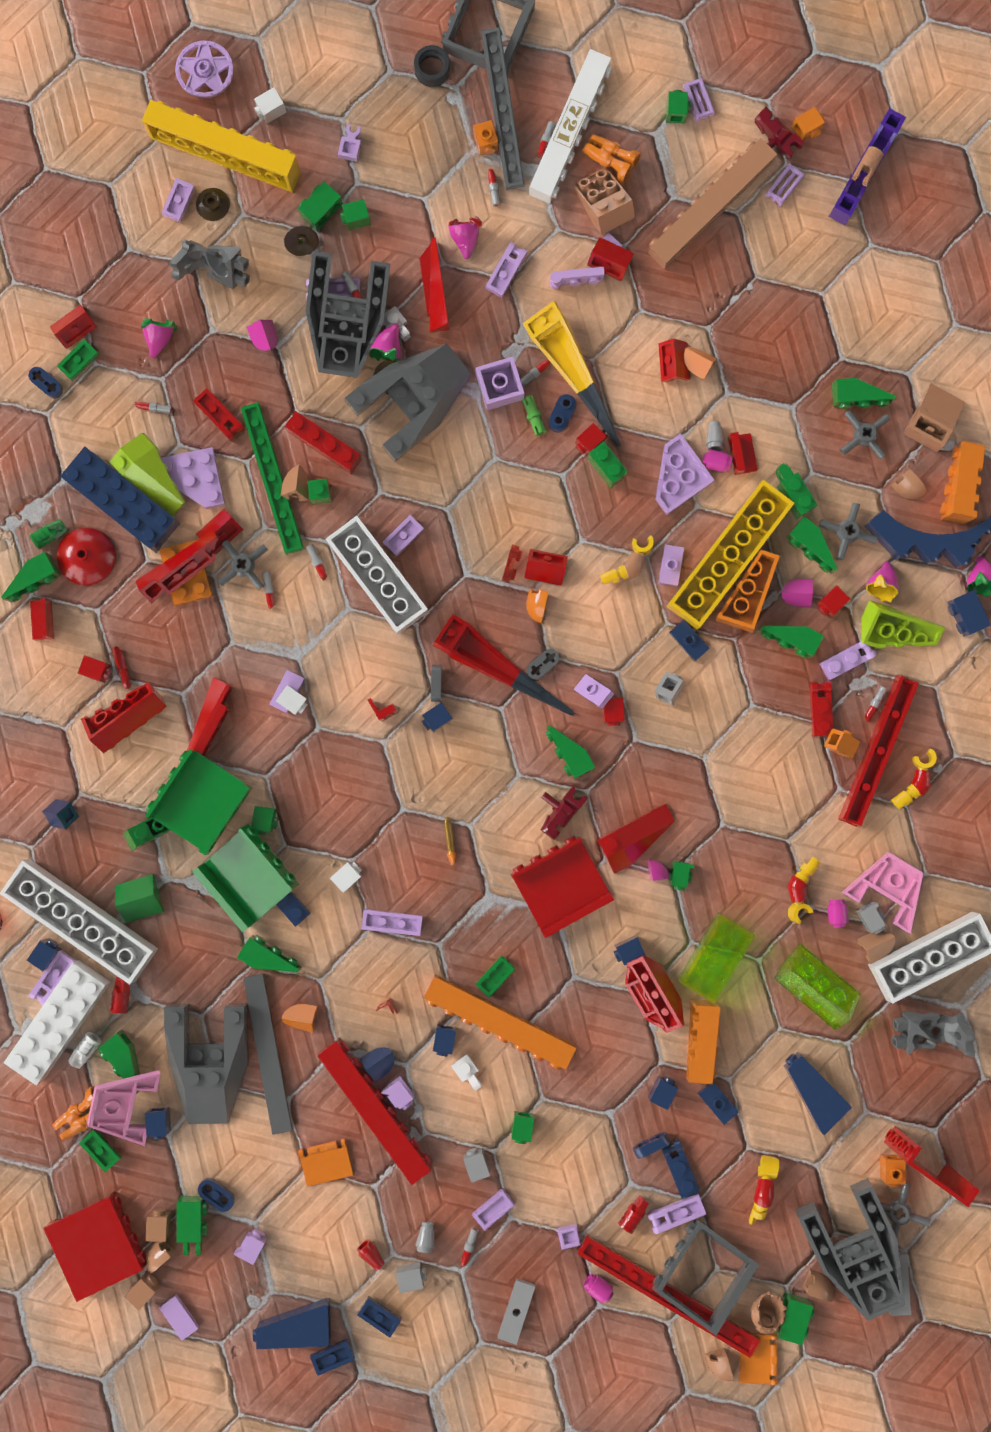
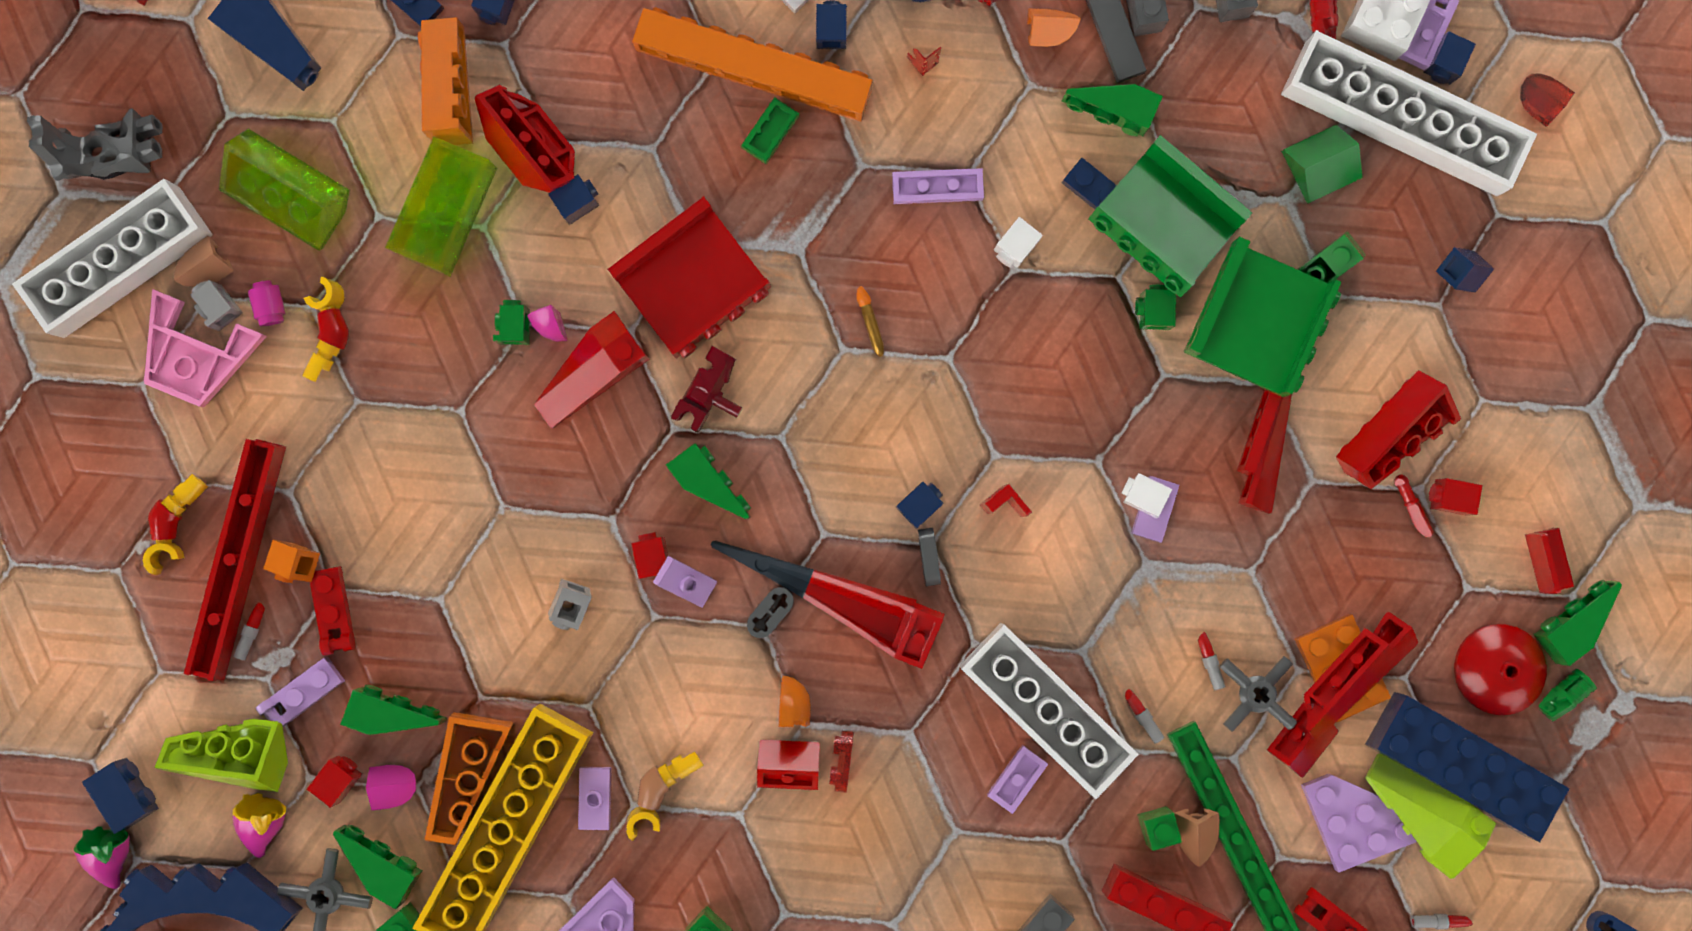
camera: 175 degrees right, 0 degrees up
dark blue plate [669,620,710,662] -> none

